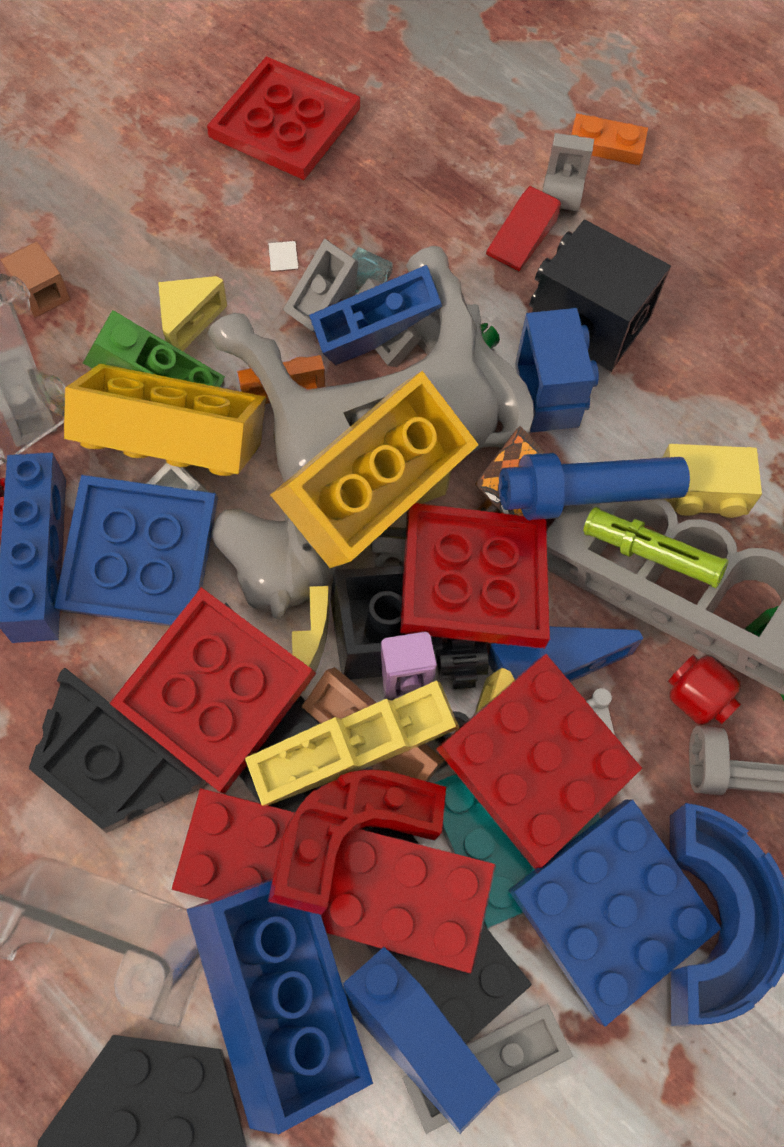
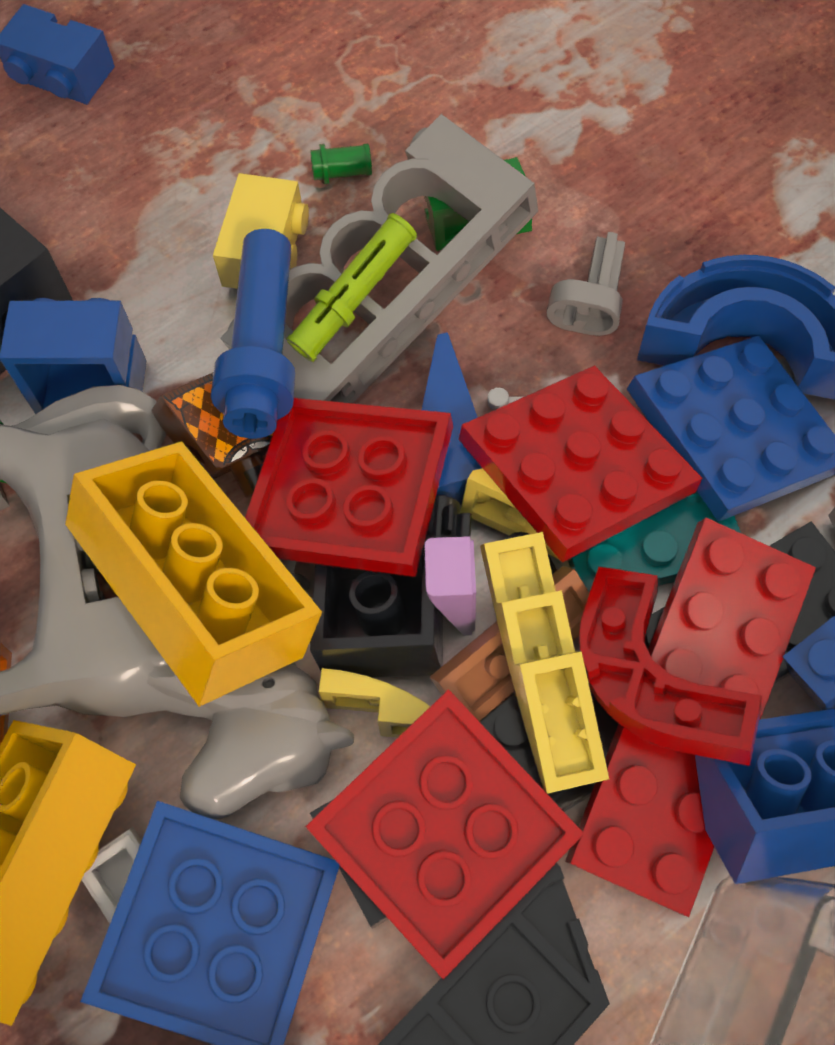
camera: 75 degrees left, 0 degrees up
red head [667,654,741,725] -> none

